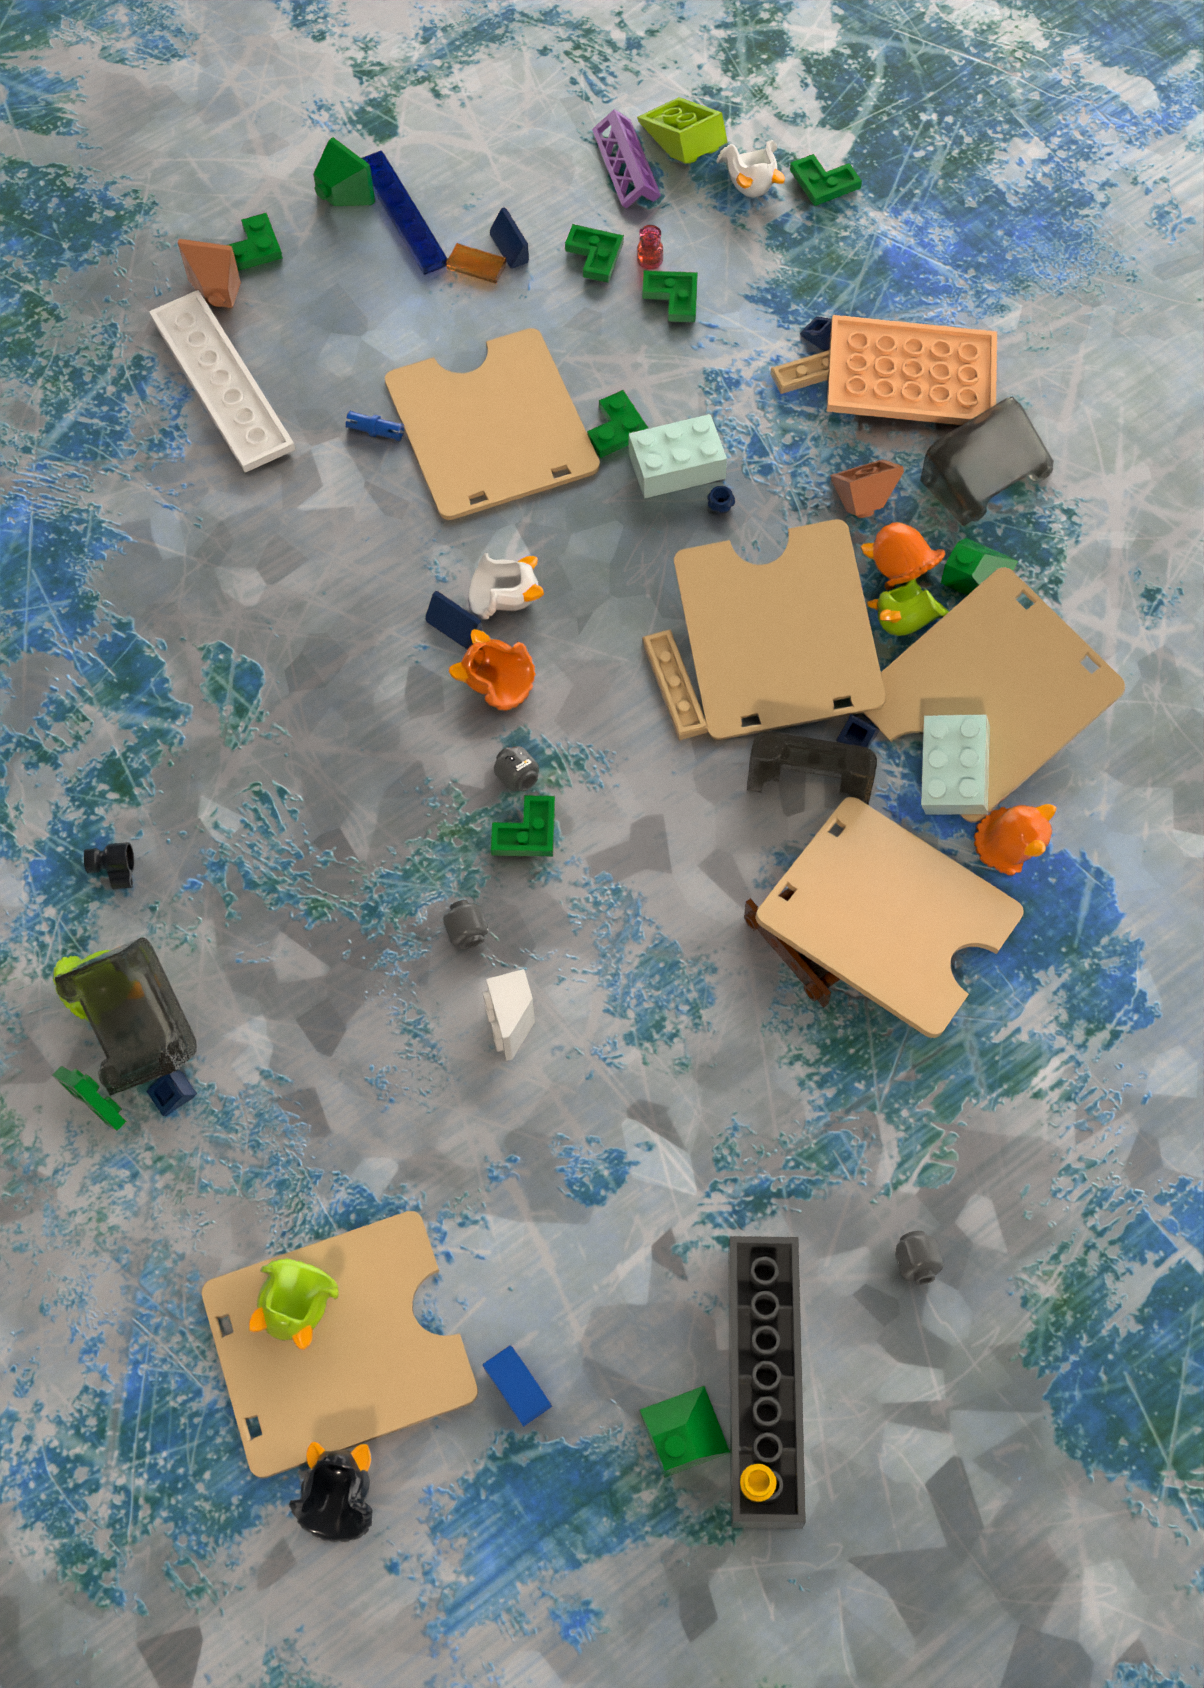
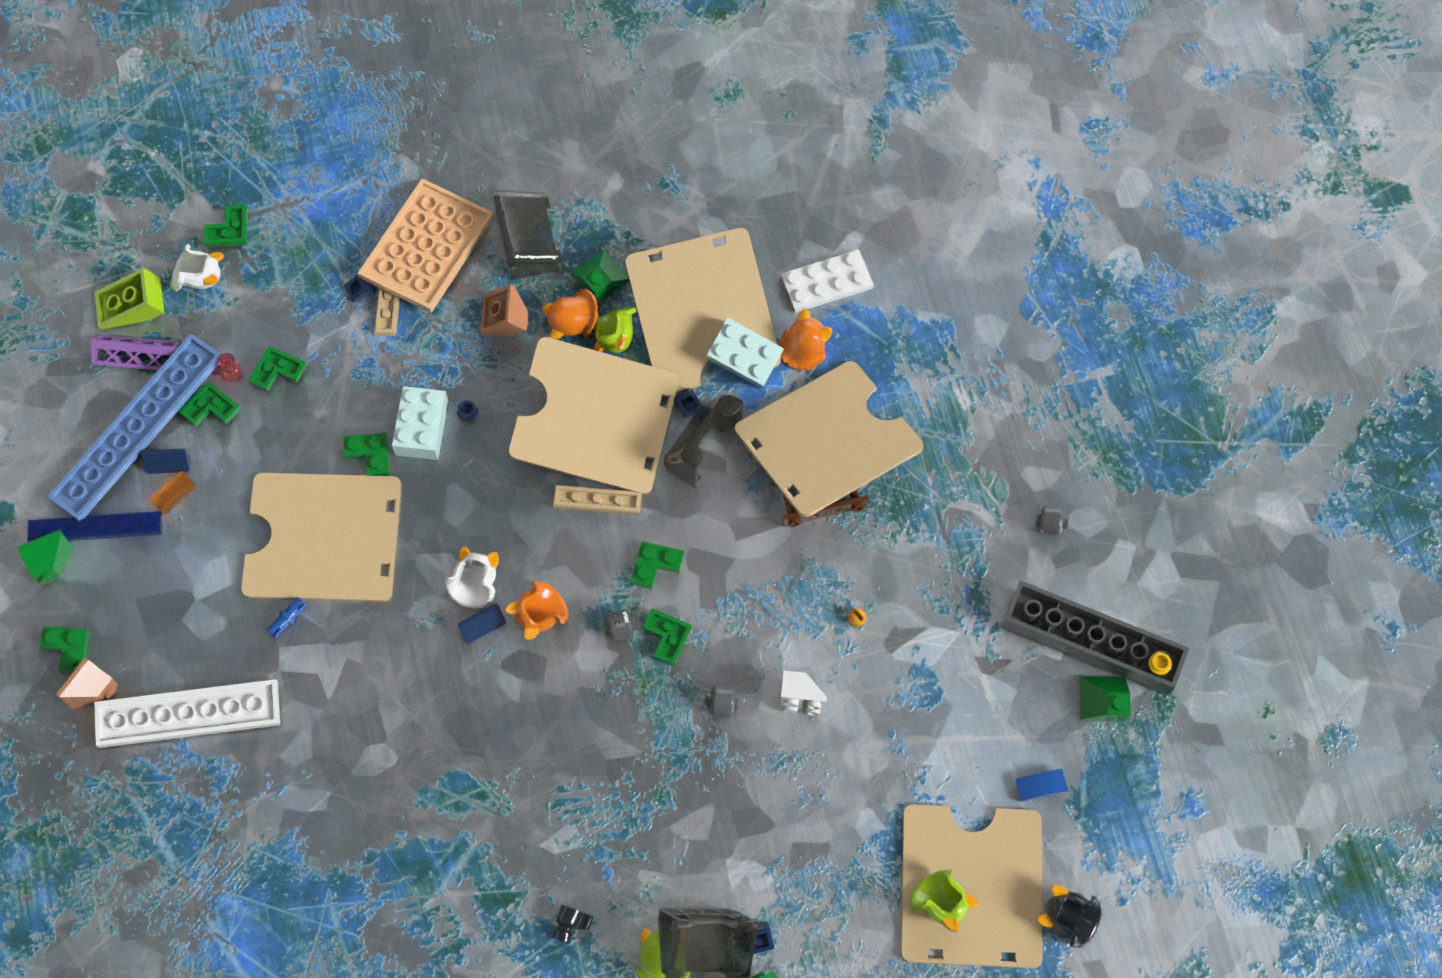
camera: 70 degrees left, 5 degrees up
none -> medium blue plate [47,334,224,522]
none -> green plate [631,541,684,589]
none -> white plate [781,250,874,313]
none -> light orange hinge [848,608,866,627]

